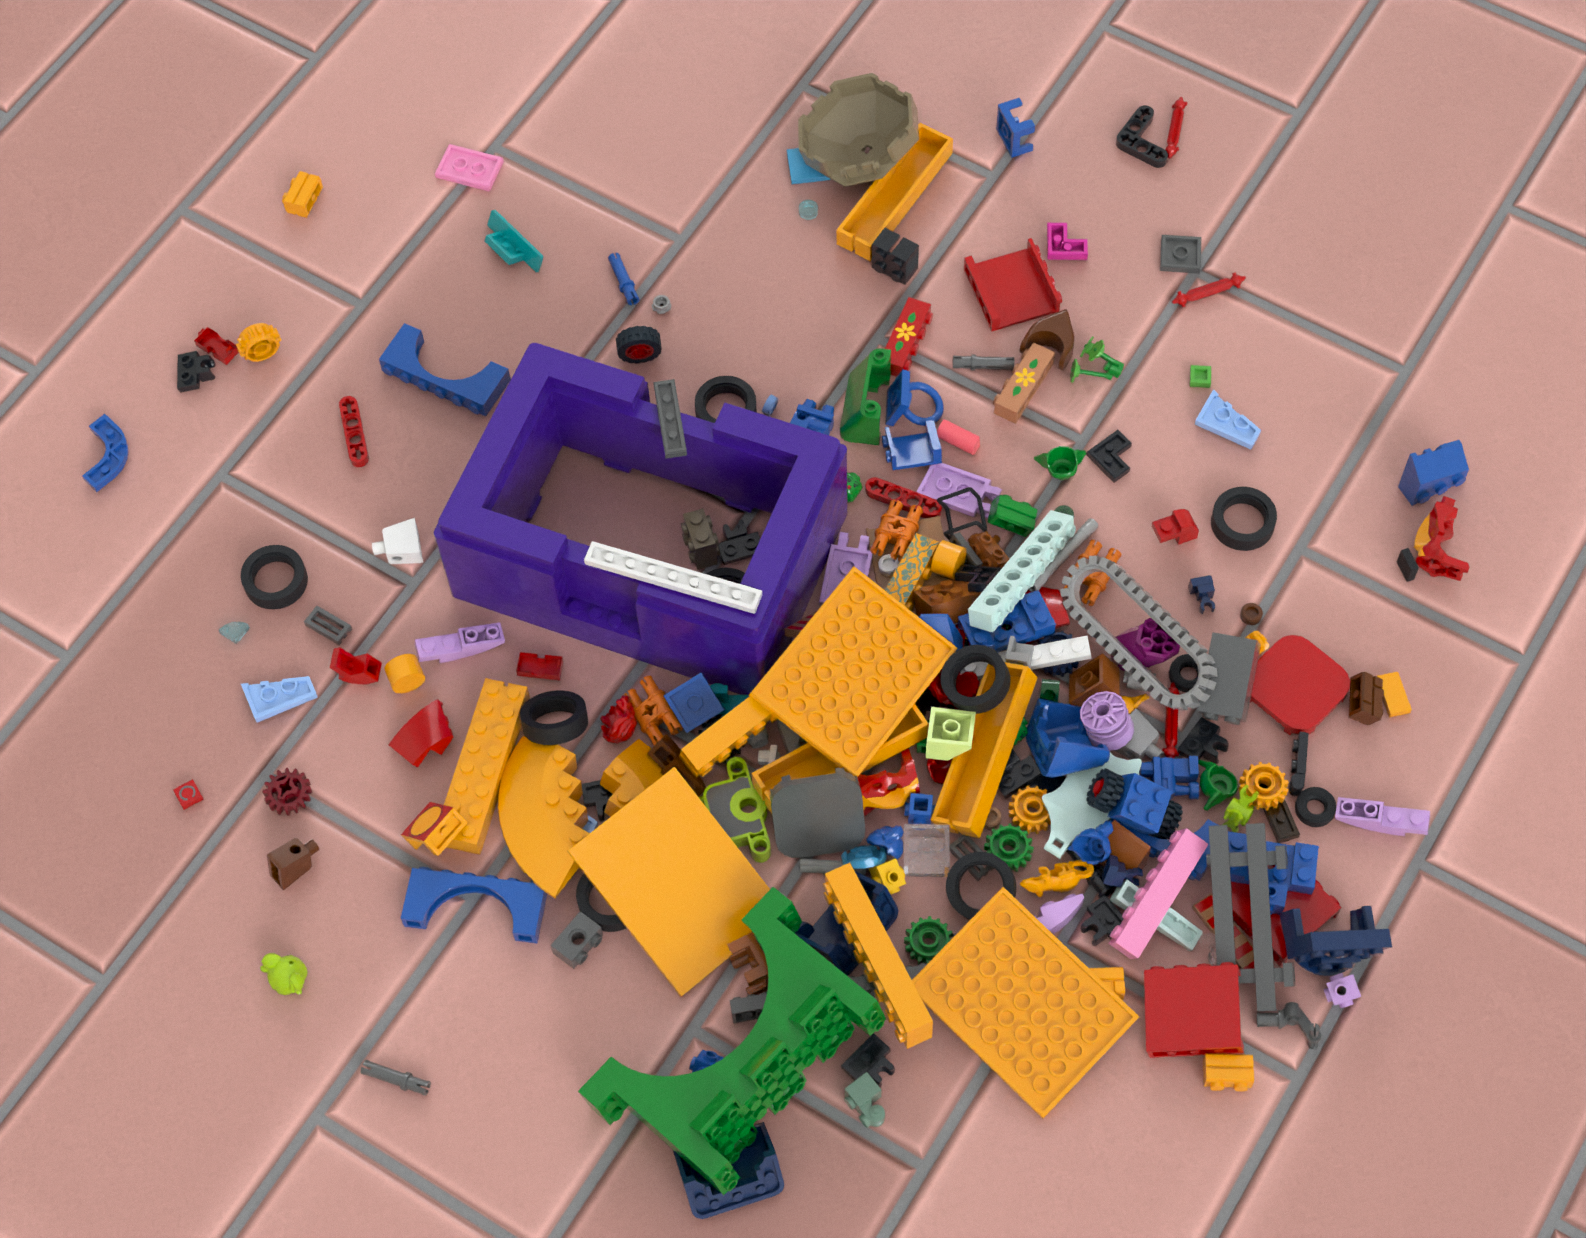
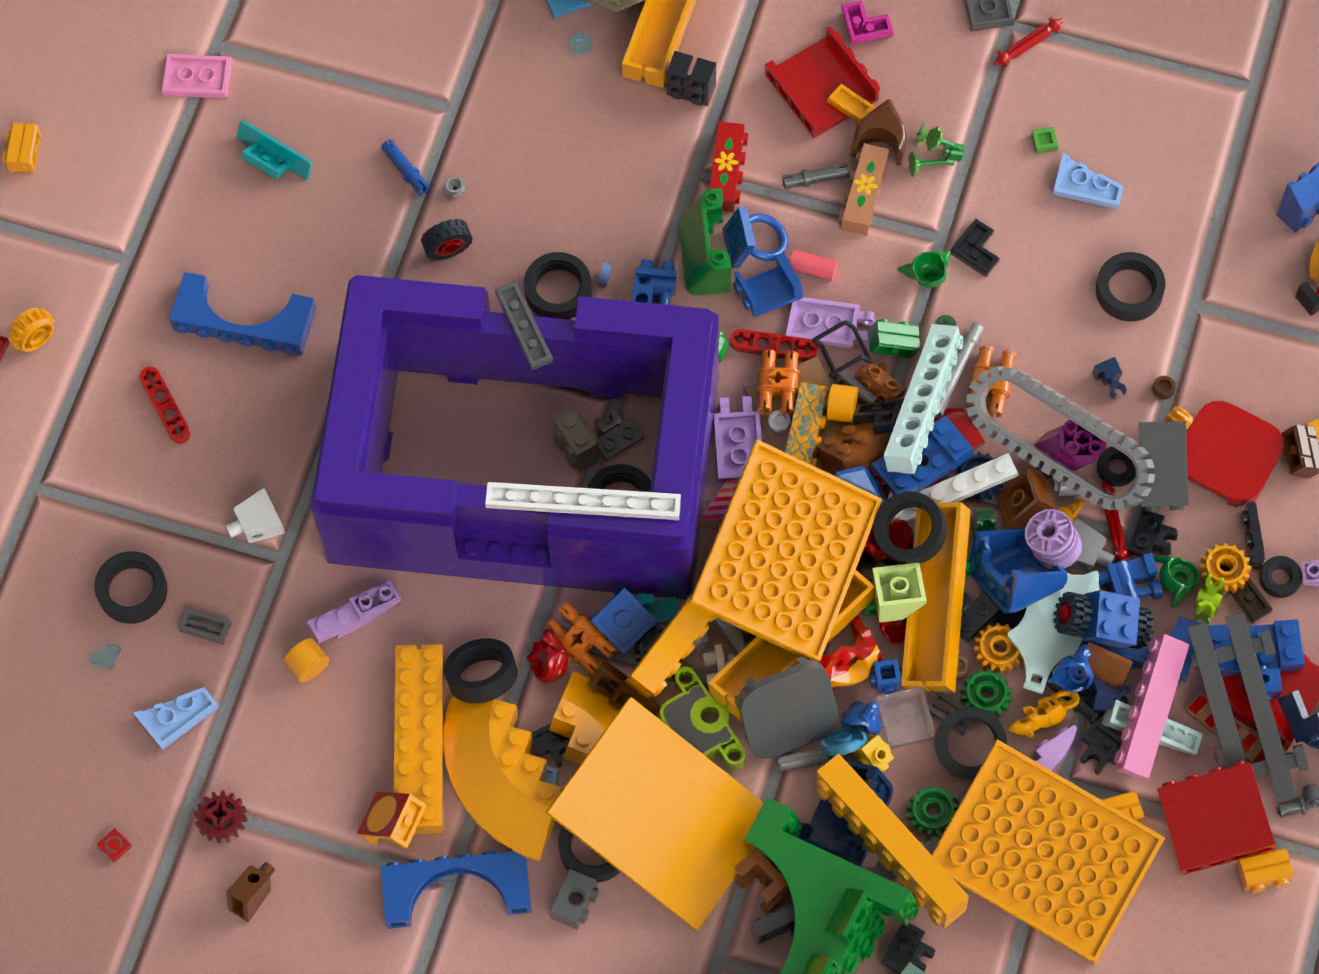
camera: 15 degrees left, 5 degrees up
red brick [329,647,382,685] -> none
red slope [388,699,454,768] -> none
red piece [516,652,564,681] -> none
light grey panel [1005,636,1034,668] -> none
red brick [1152,509,1199,545] -> none
none -> light orange tile [827,84,876,124]

